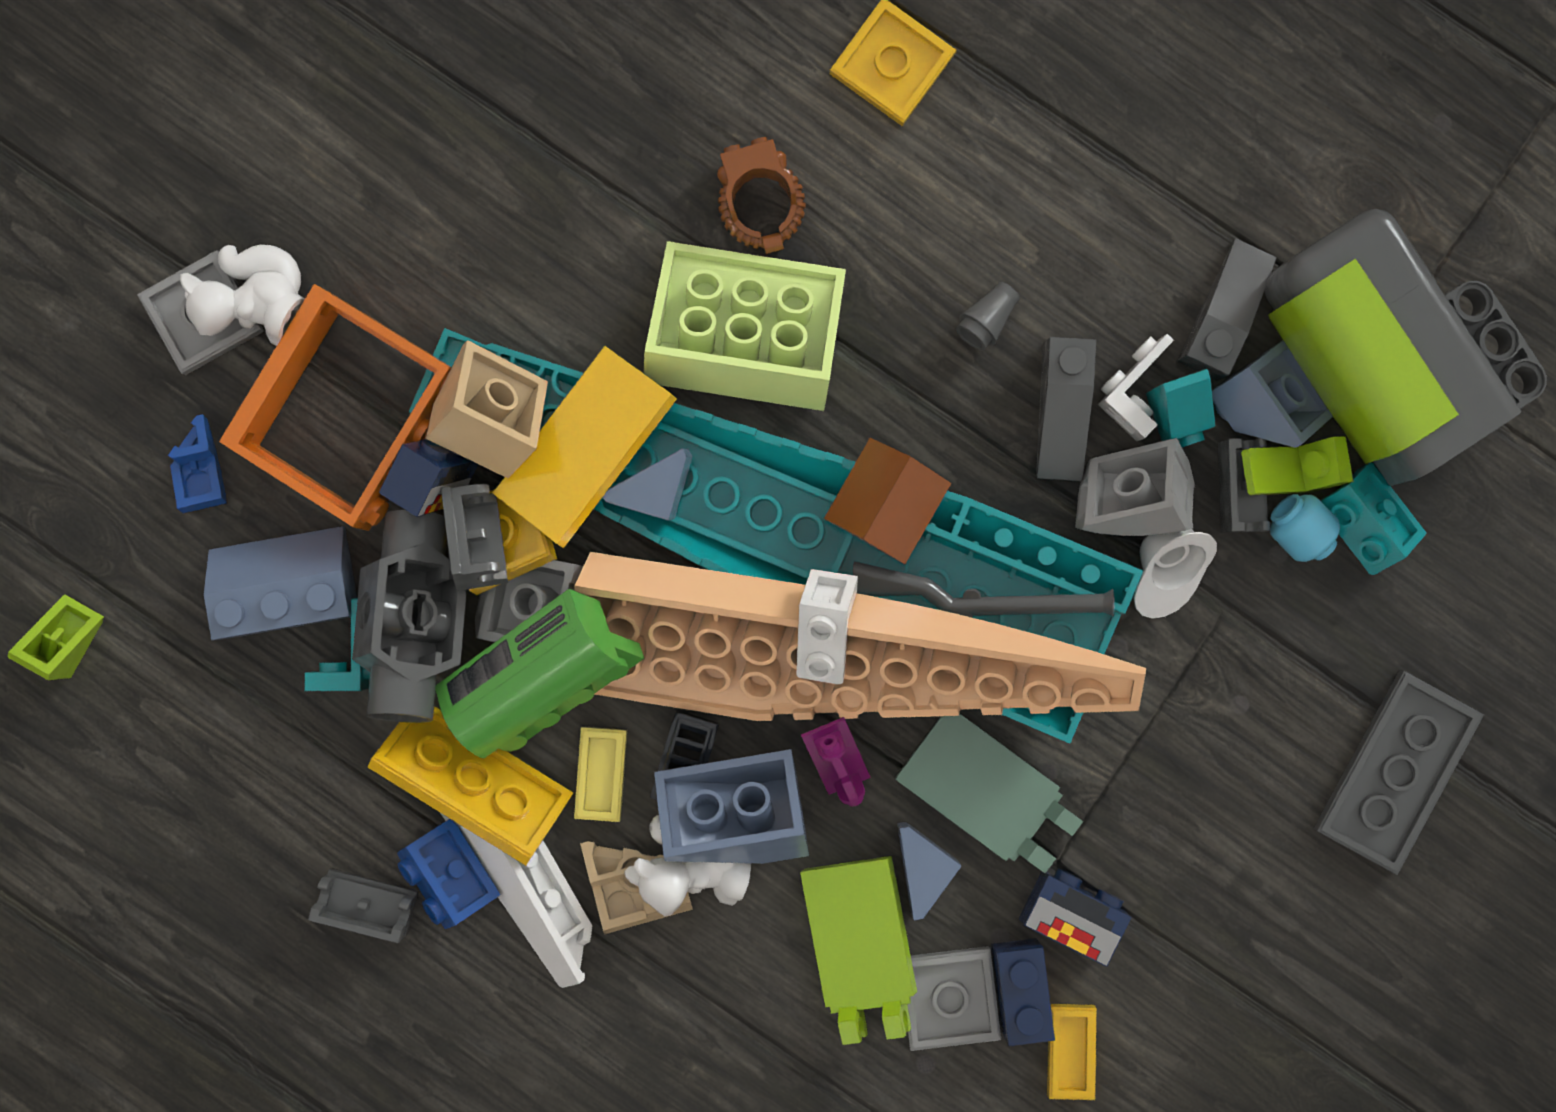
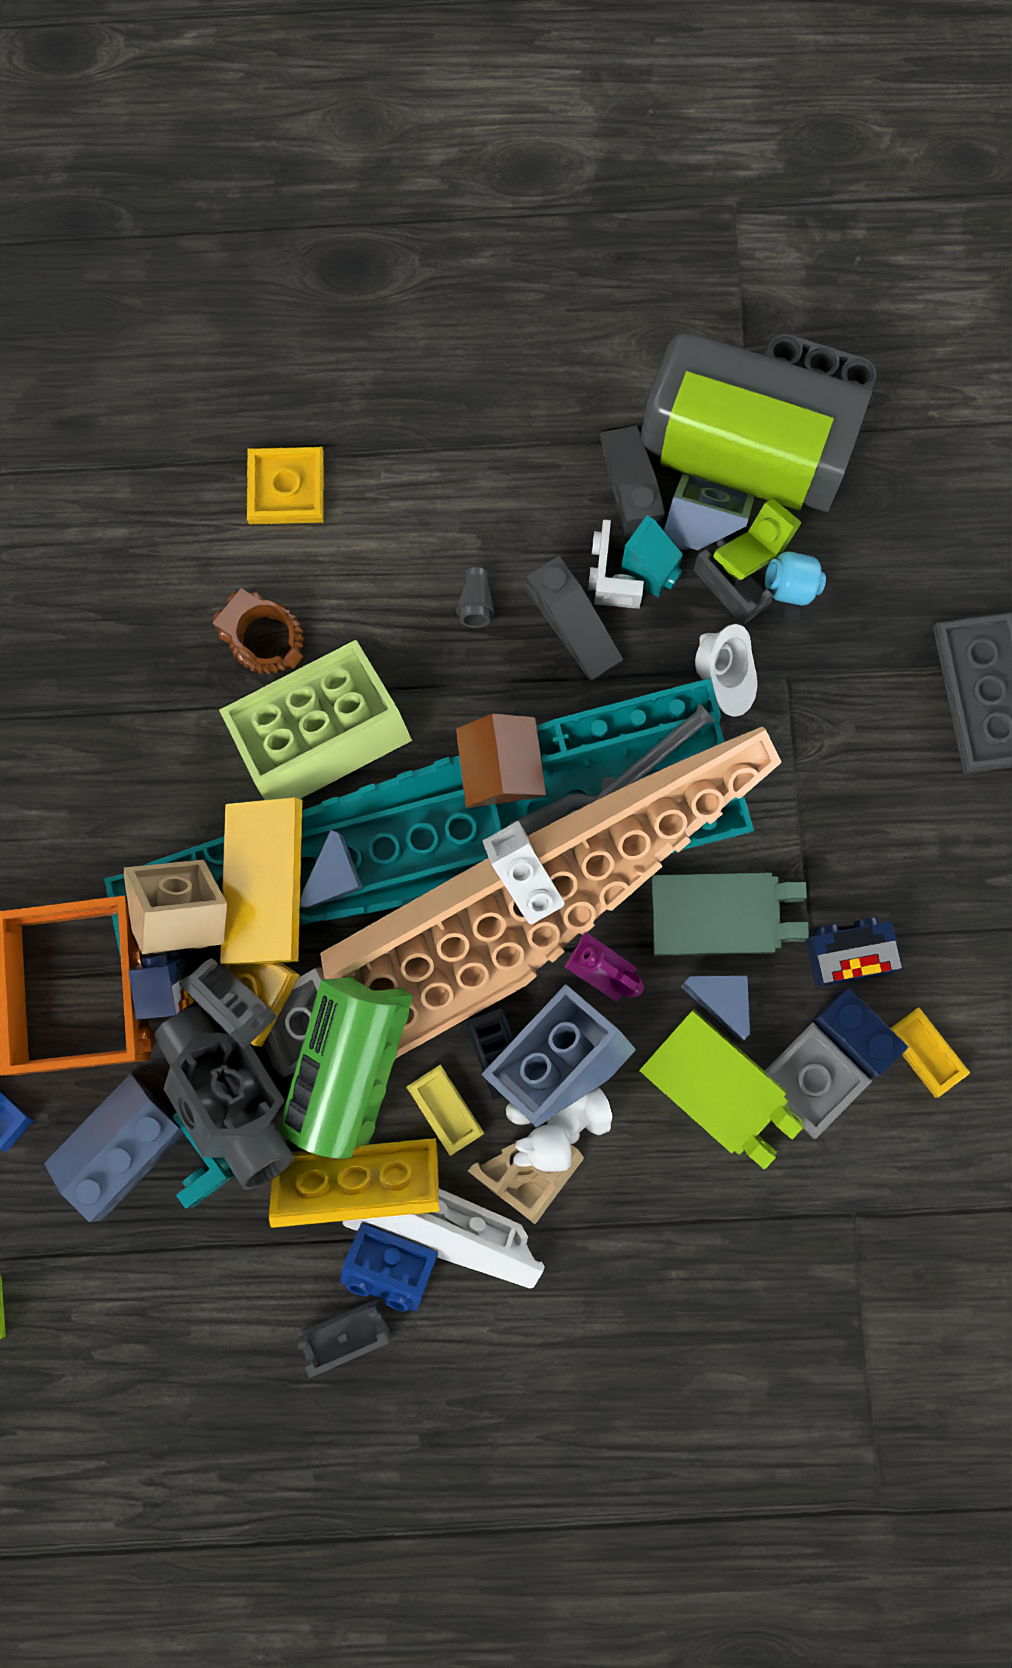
camera: 30 degrees left, 10 degrees down
light grey slope [1075,438,1195,536] -> none
teal bracket [1321,462,1427,575] -> none

